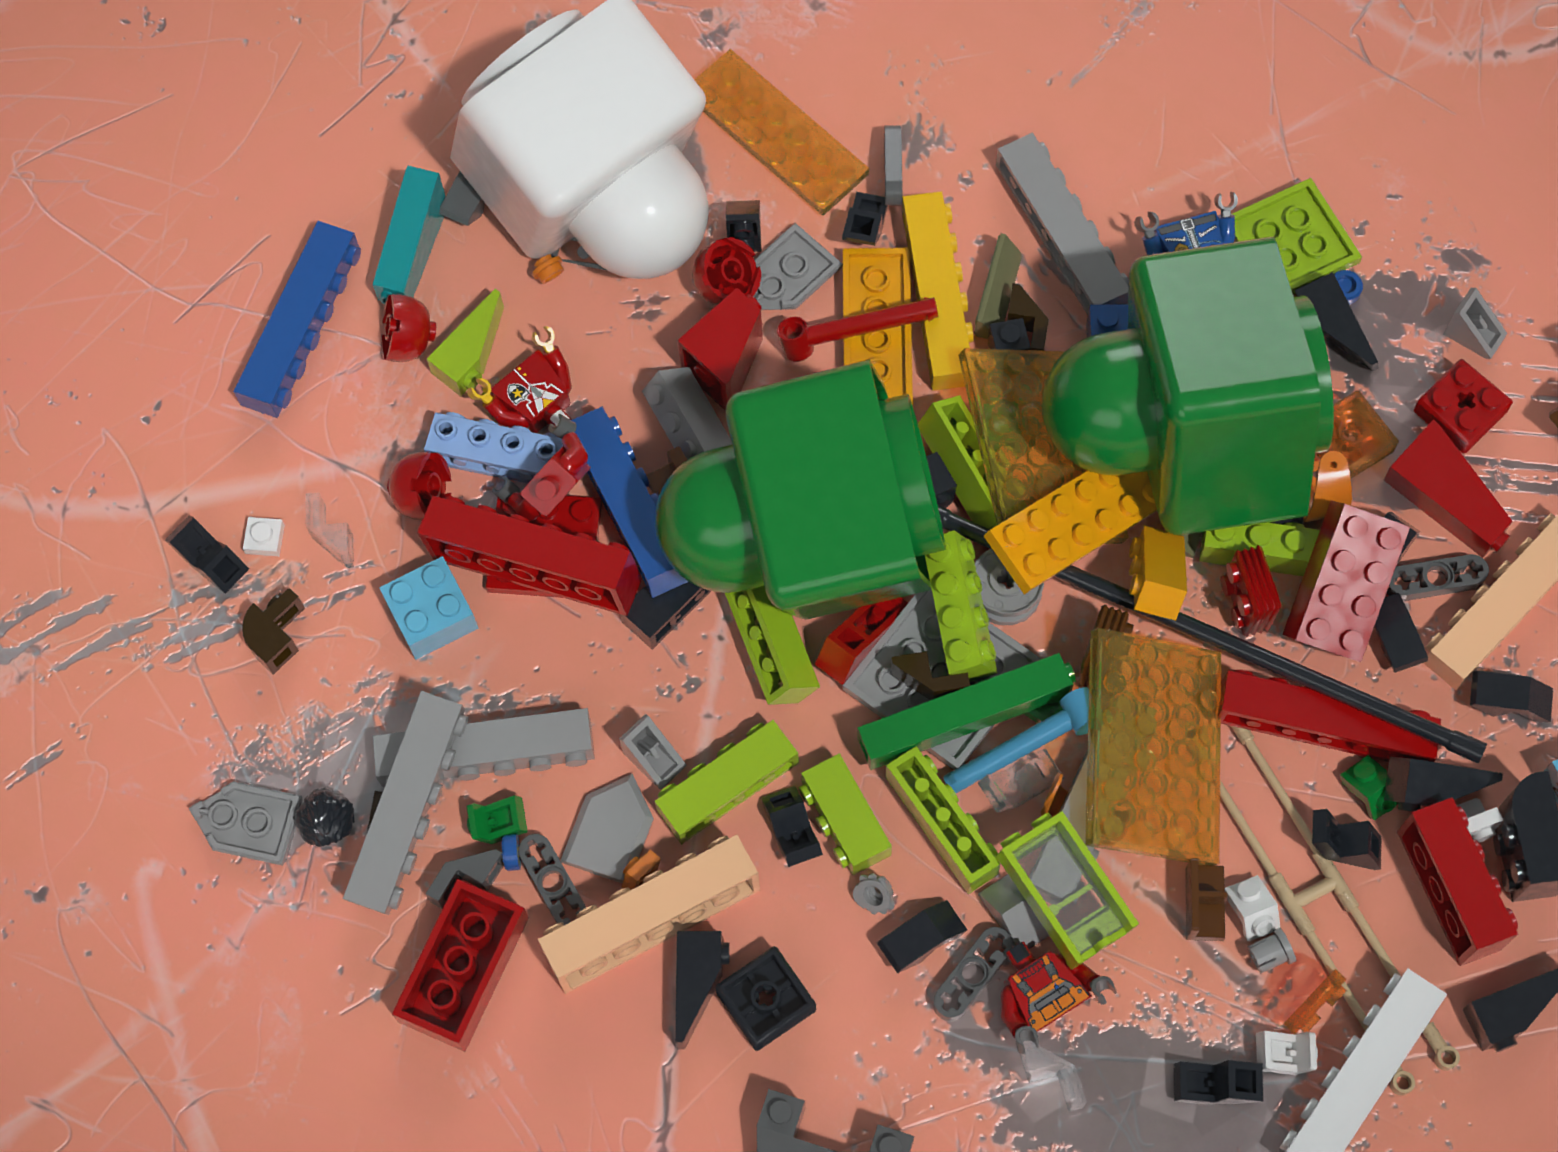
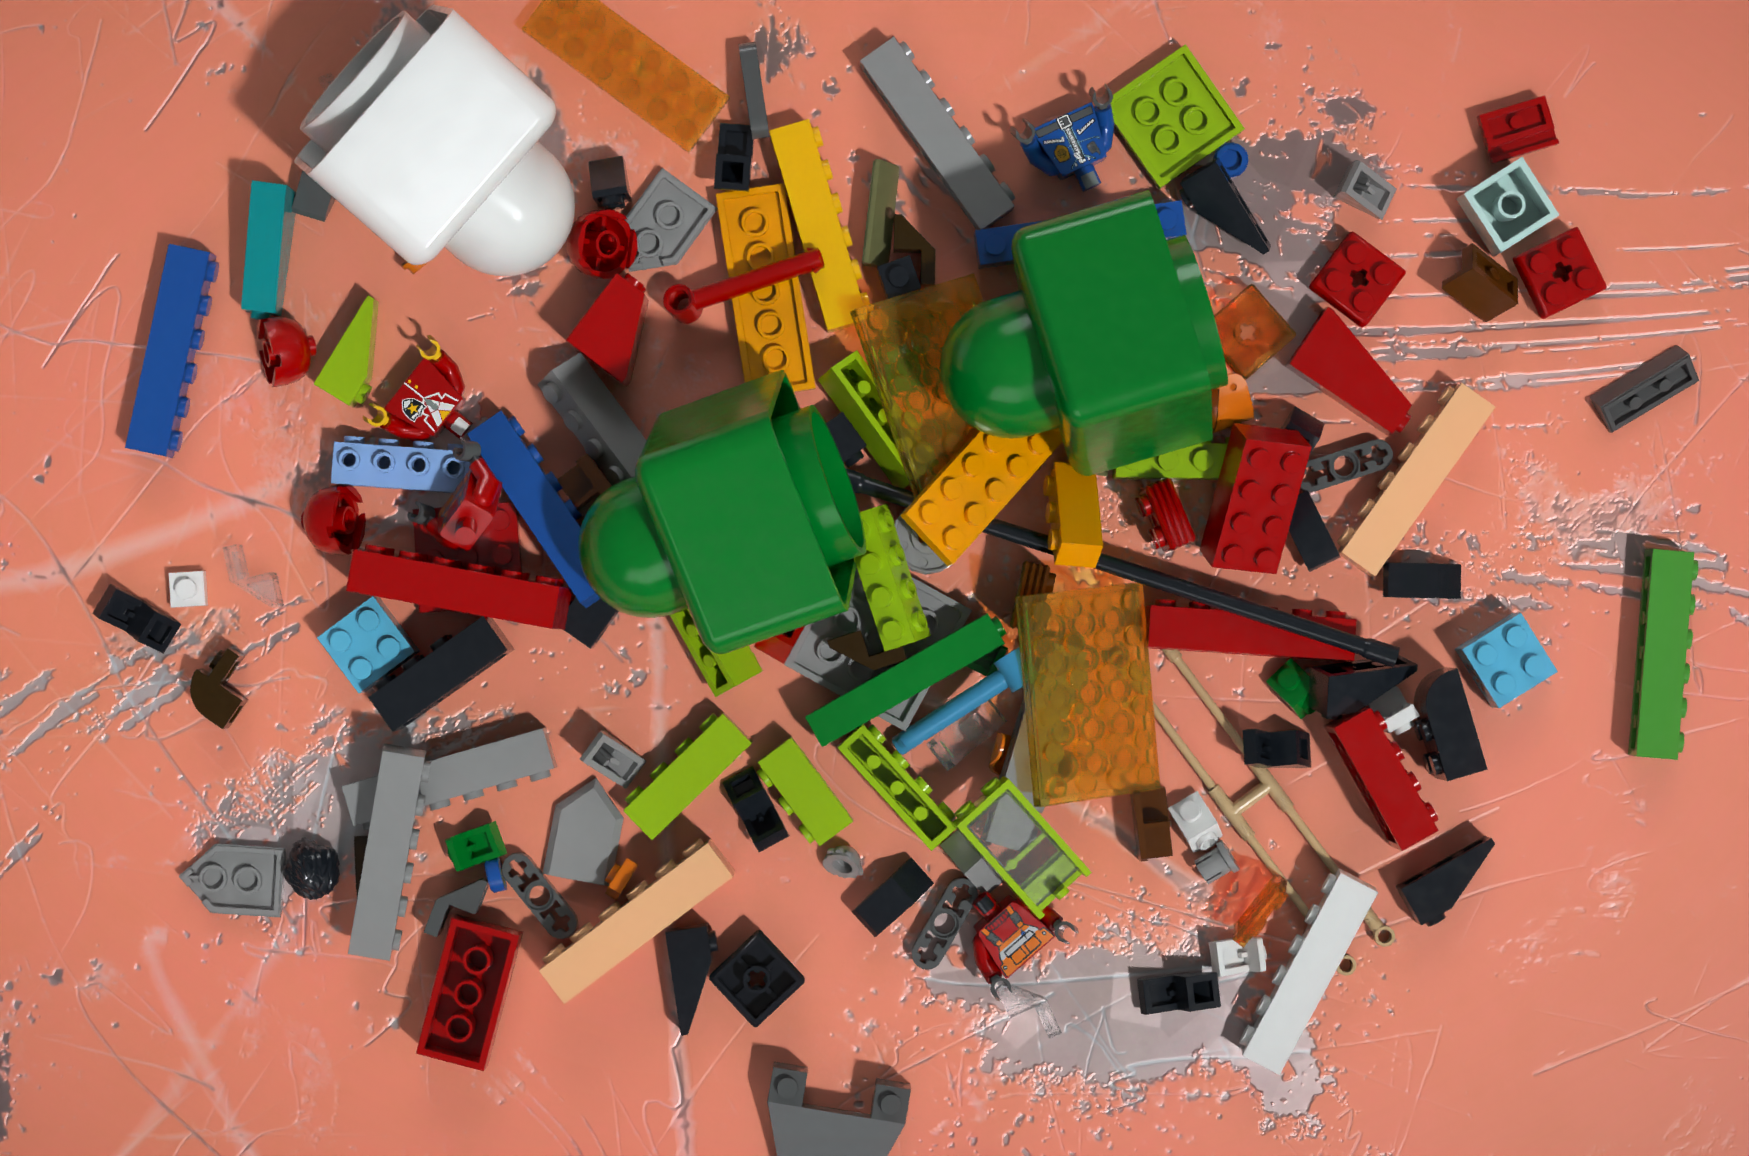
camera: 10 degrees left, 20 degrees up
none -> black brick [368,616,515,732]

